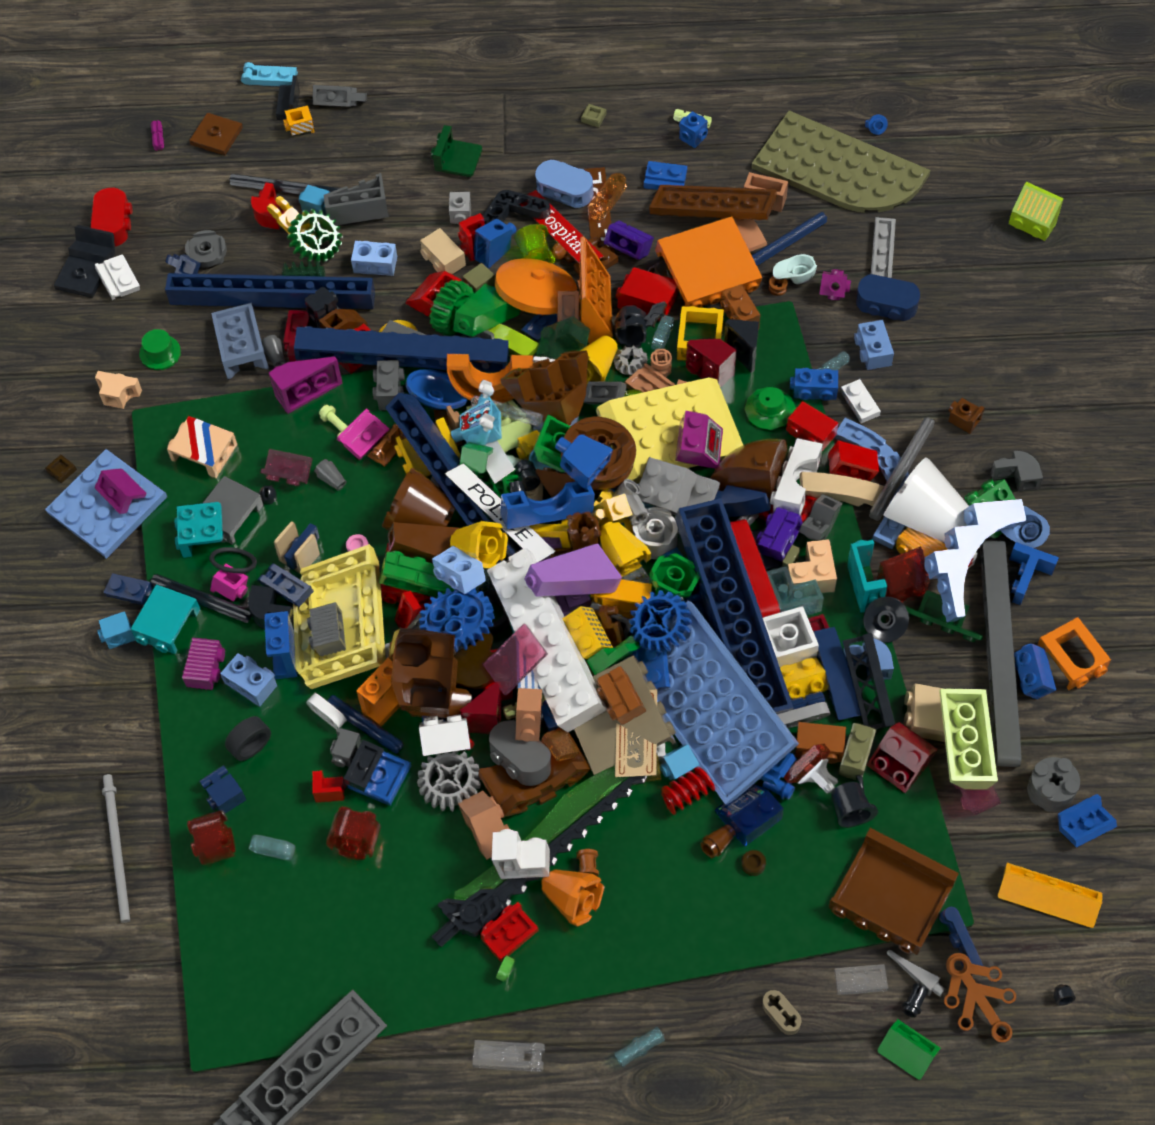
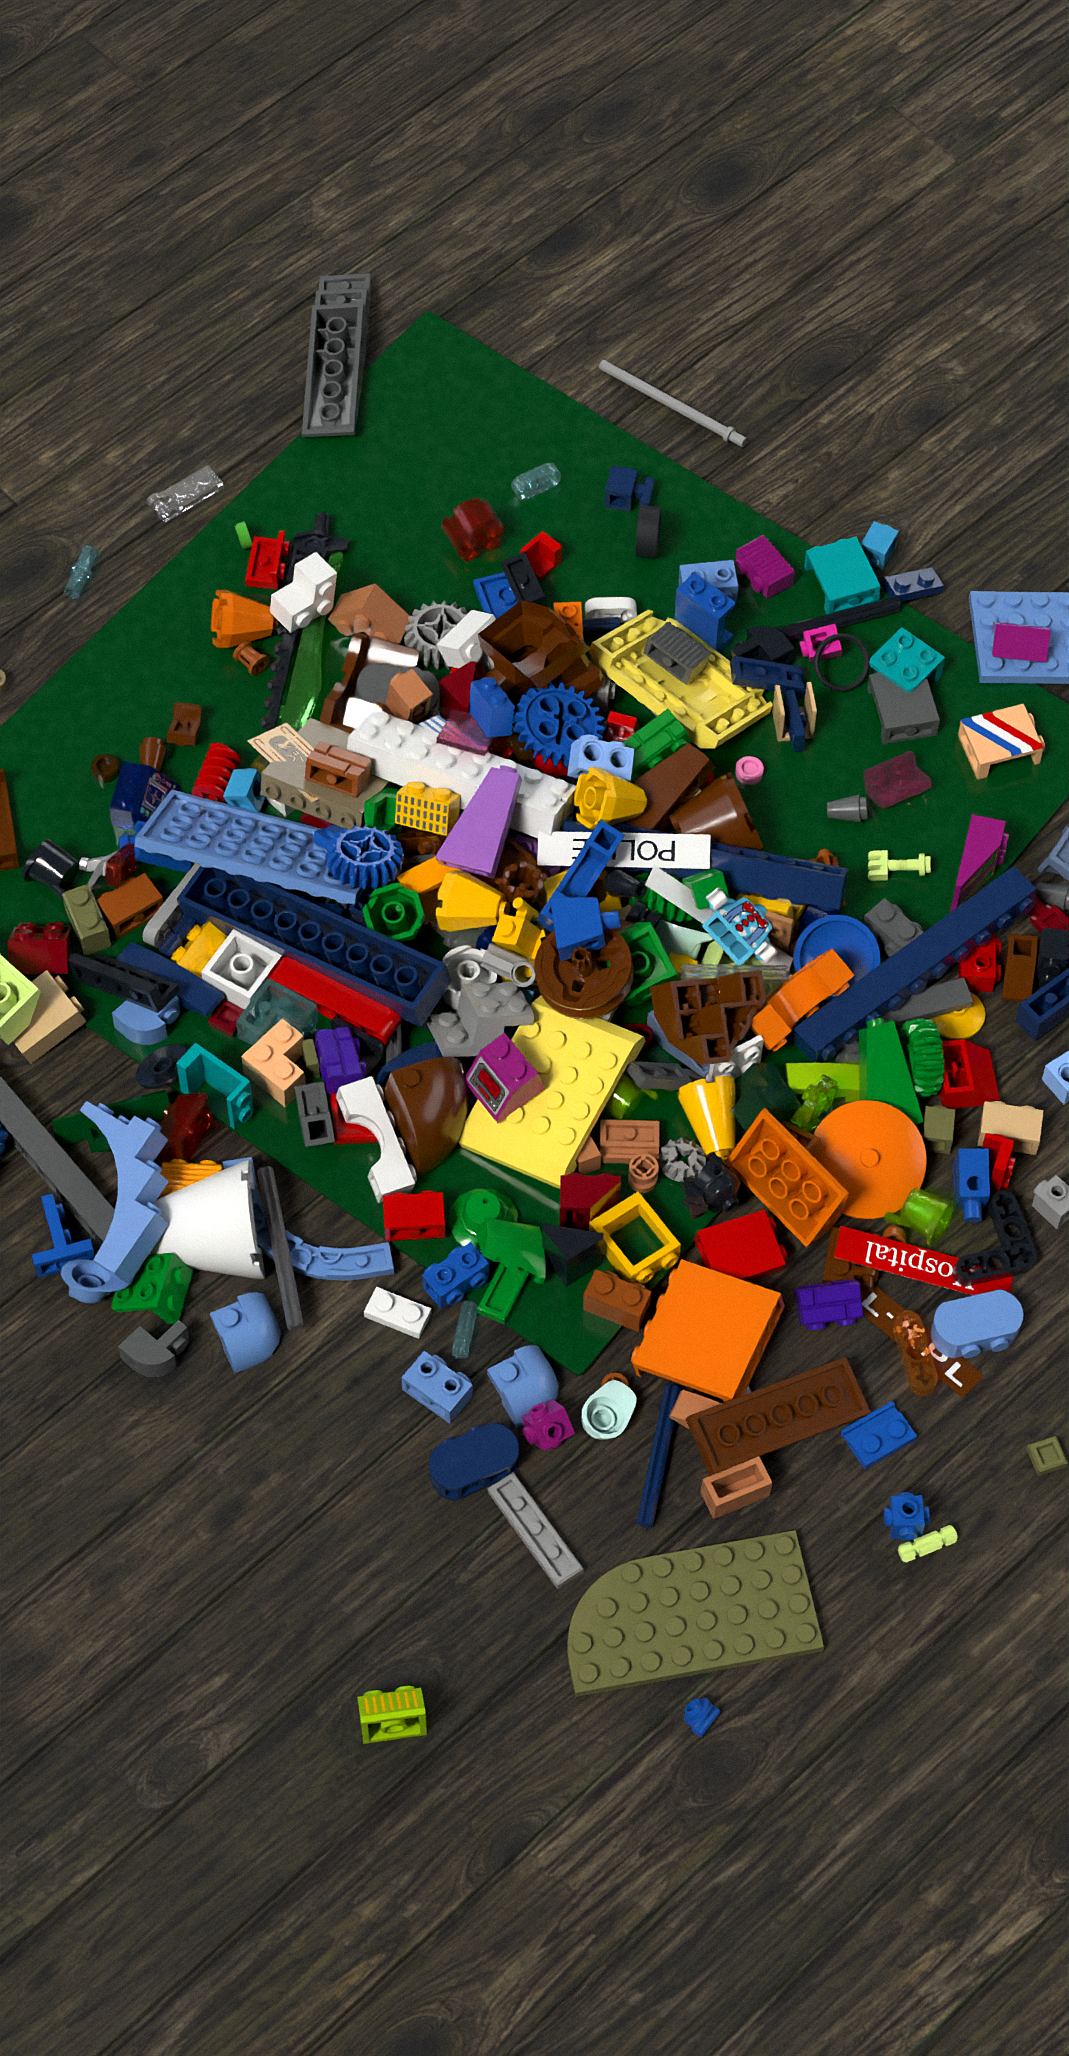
camera: 135 degrees right, 0 degrees up
clear red brick [187,810,236,865] -> none
black hinge [259,486,277,505] -> none
dark grey brick [330,727,362,767] -> none
dark pink plate [337,409,390,460] -> none
clear light blue beam [651,315,674,350] -> none
tan slope [799,472,884,507] -> none
red brick [828,440,879,482] -> none
reddish brown brick [948,398,985,434] -> none
none -> reddish brown bracket [167,702,202,746]
none -> medium blue brick [210,1292,281,1373]
none -> blue brick [469,677,516,737]
none -> green slope [476,1218,546,1284]
none -> green tile [477,1263,530,1325]
none -> medium blue brick [487,1345,559,1428]
none -> clear neon green plate [791,1074,839,1132]

